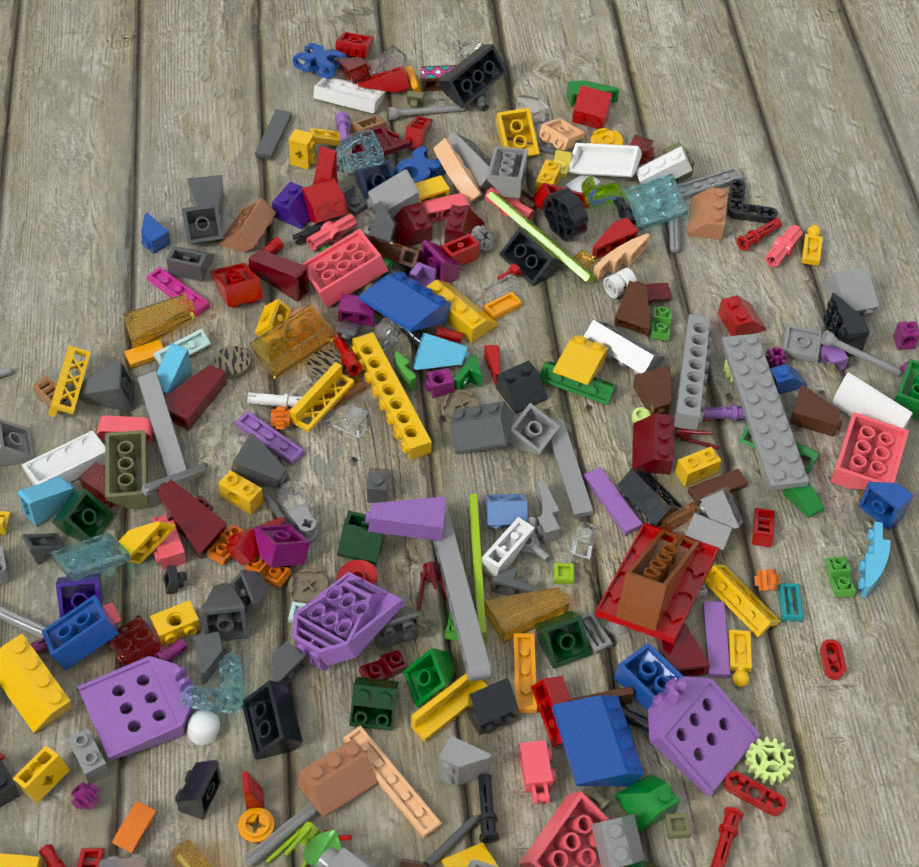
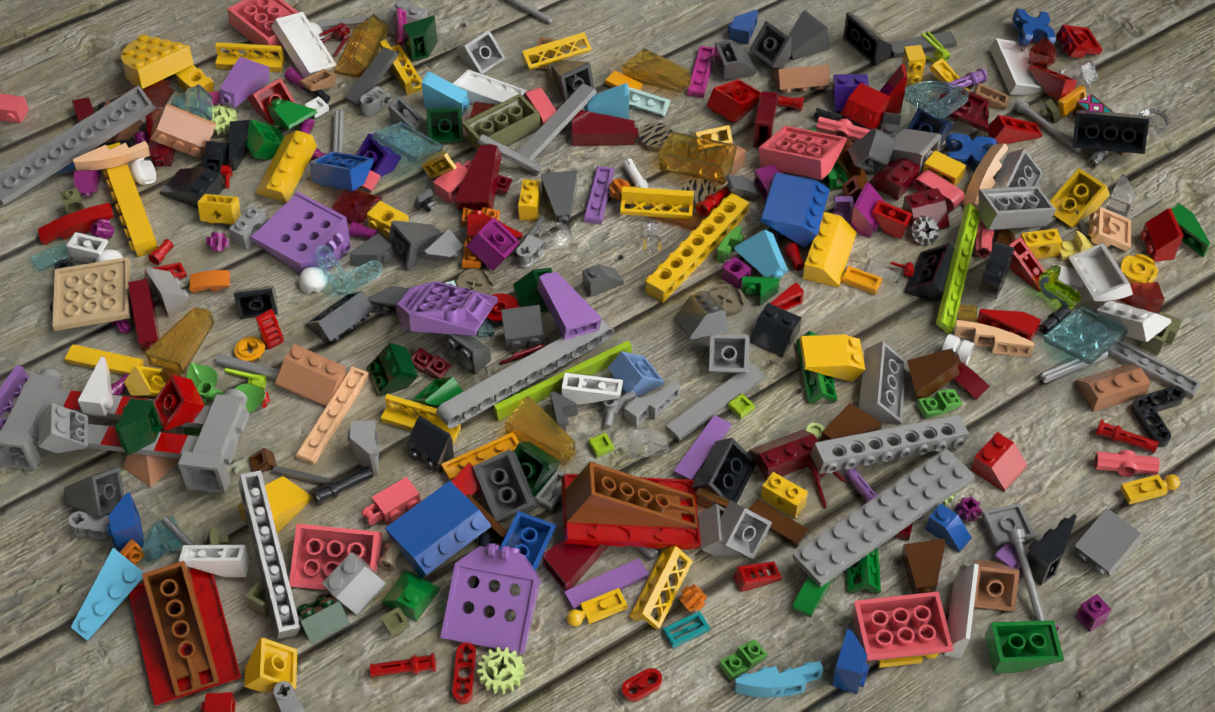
camera: 65 degrees right, 0 degrees up
none -> dark grey slope [473,449,538,522]
none -> dark grey slope [501,305,544,351]
none -> lime tile [727,393,755,420]
none -> black slope [843,12,892,66]
none -> lime plant [921,31,951,63]
none -> nougat slope [973,560,1020,612]

